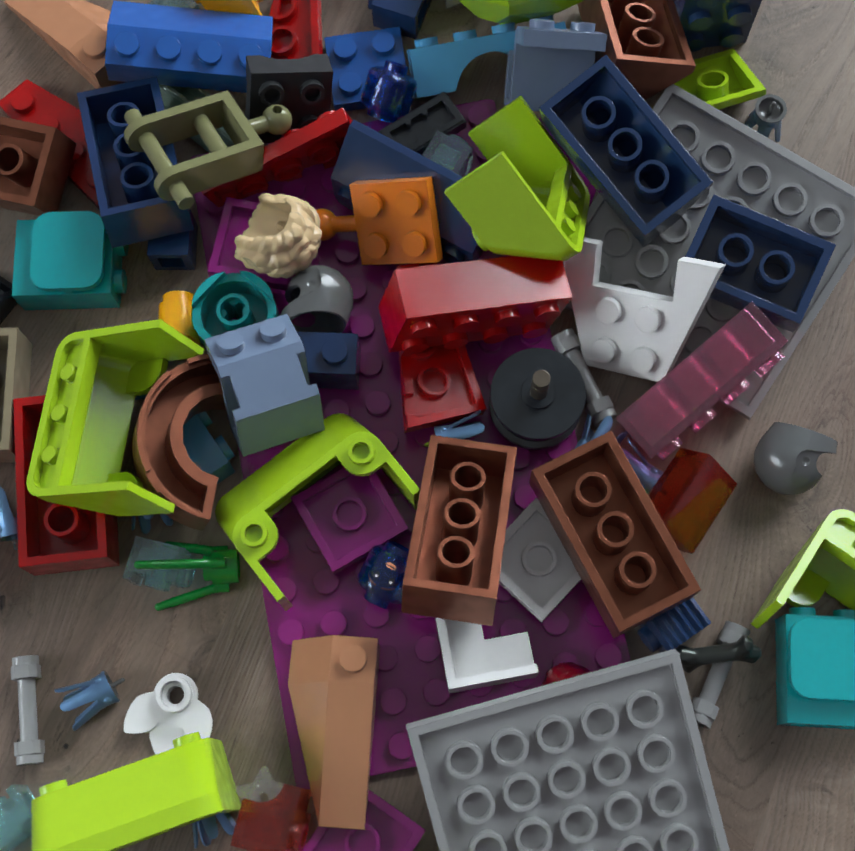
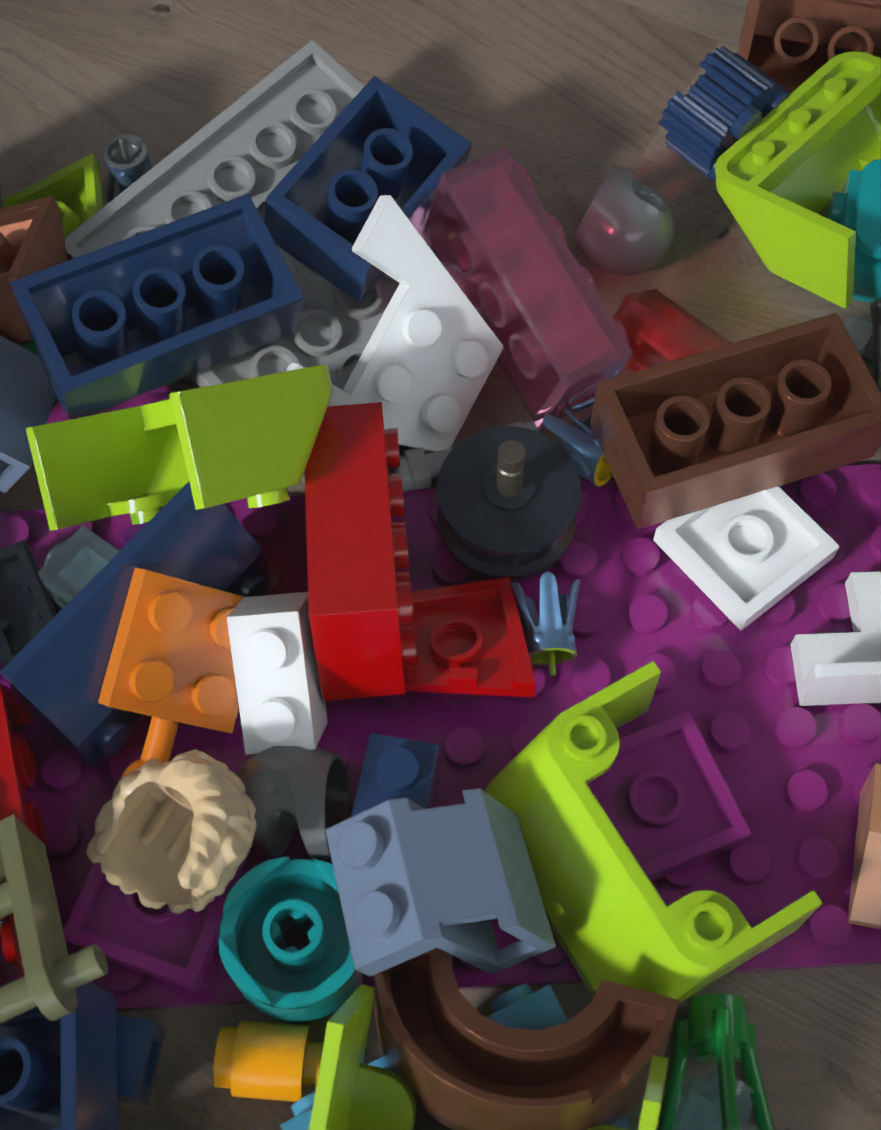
camera: 85 degrees left, 10 degrees down
clear blue head [357,540,409,609] -> none
copper brick [401,435,517,626] -> none
none -> white piece [227,592,328,755]

